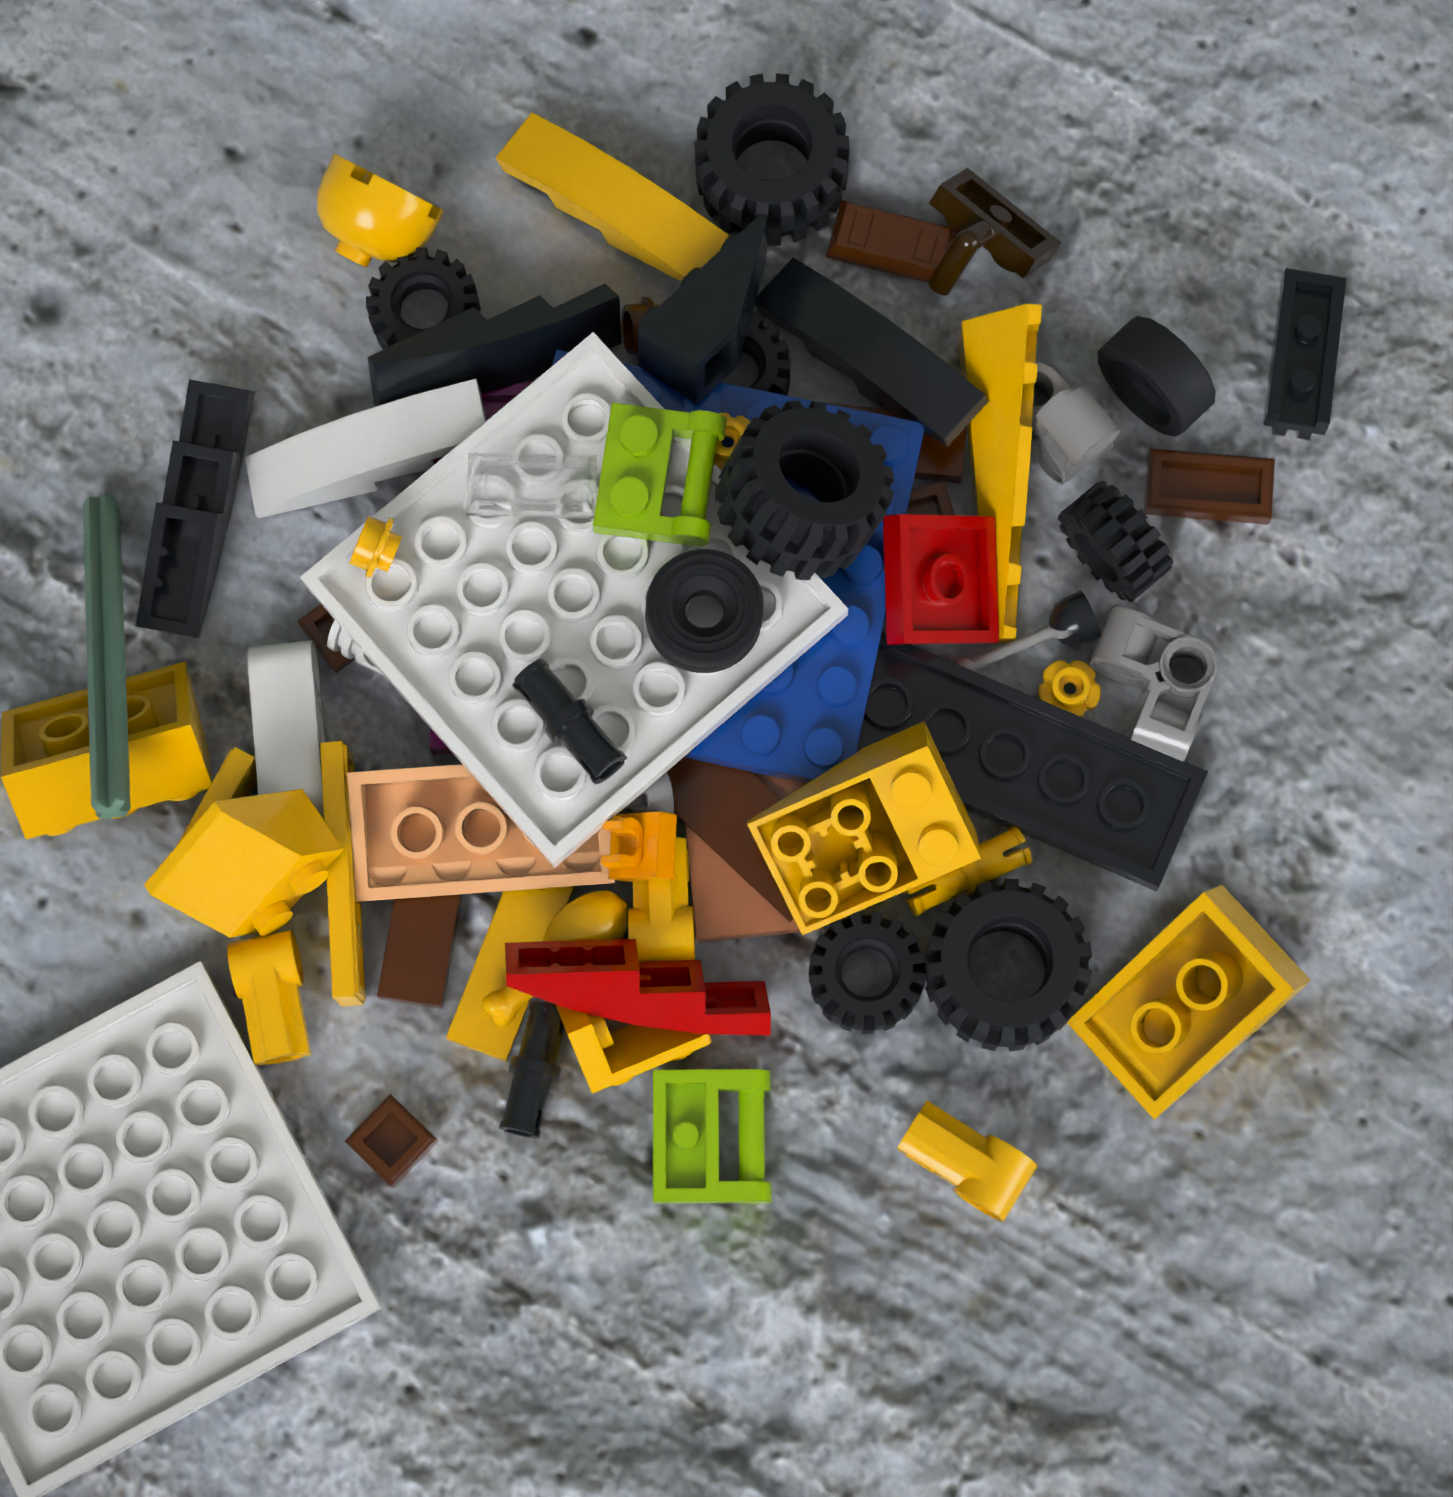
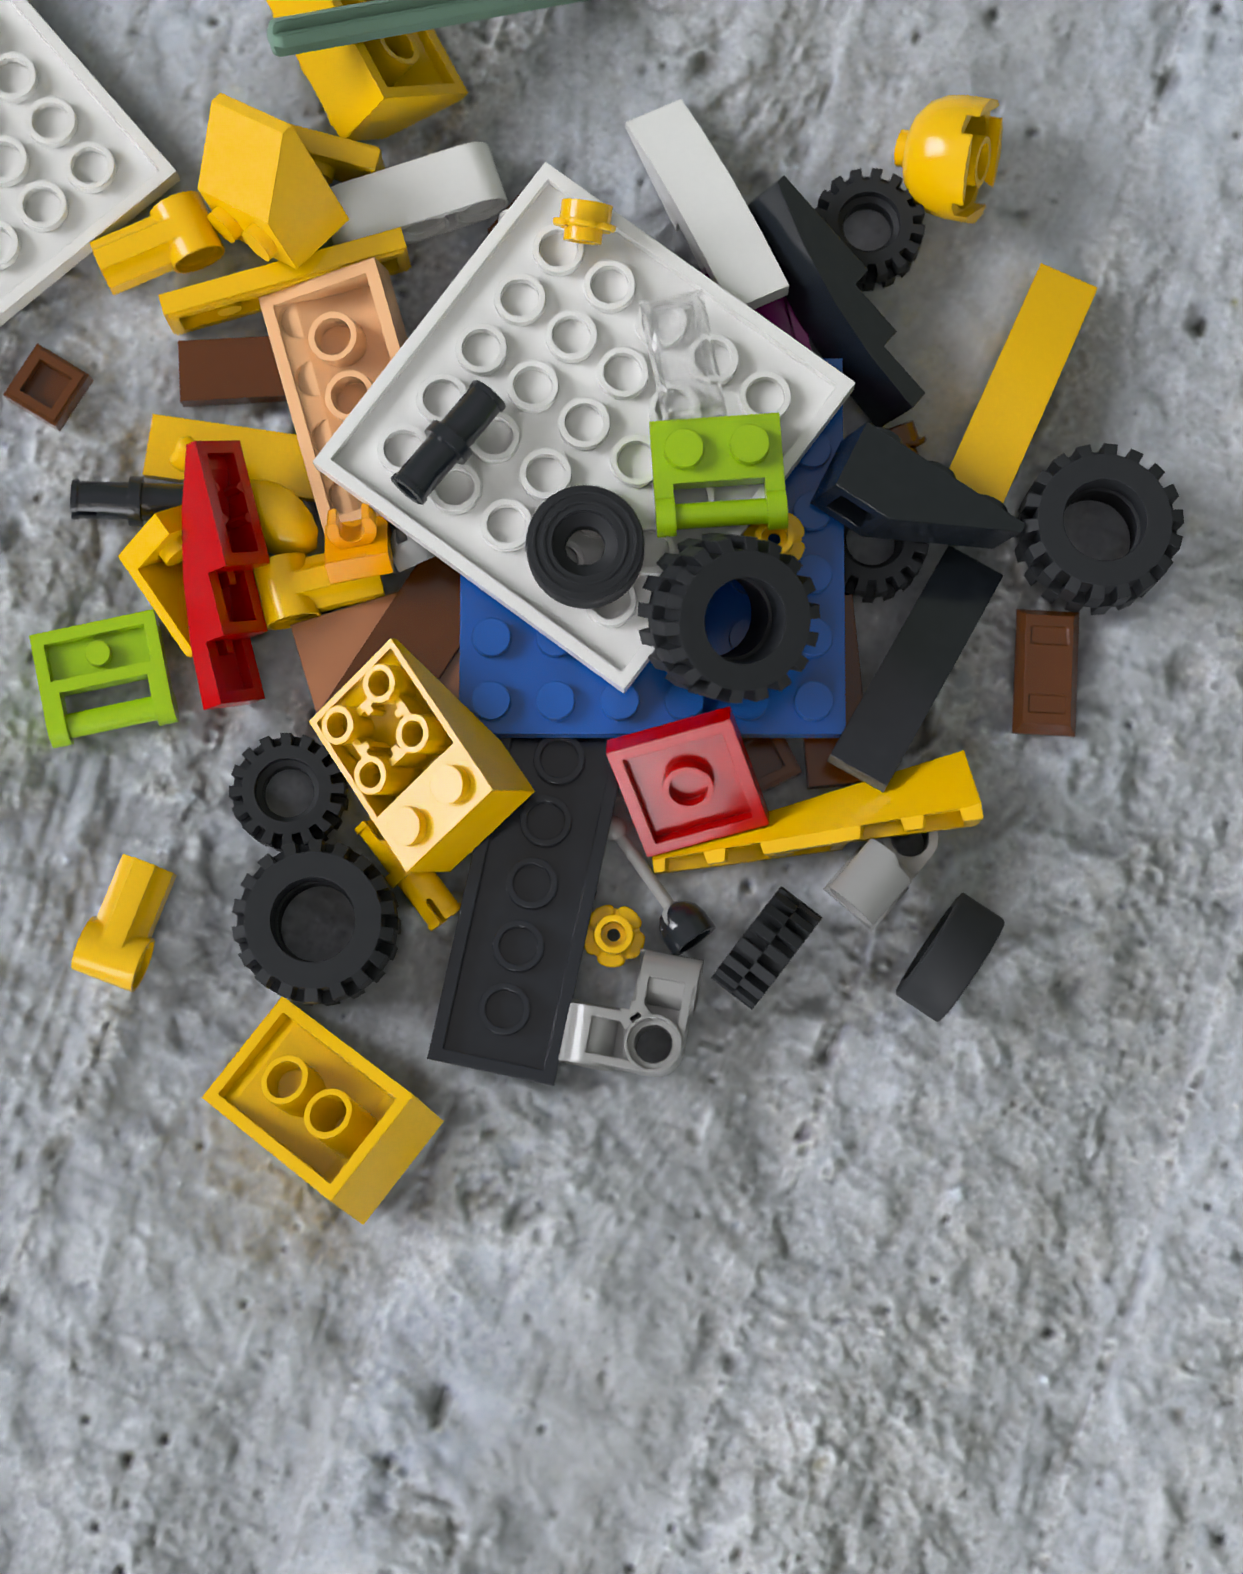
camera: 75 degrees right, 5 degrees up
black slope [135,379,255,638] -> none
dark brown plate [928,168,1062,296] -> none
reddish brown tile [1144,448,1275,525] -> none
black hinge [1263,268,1347,440] -> none

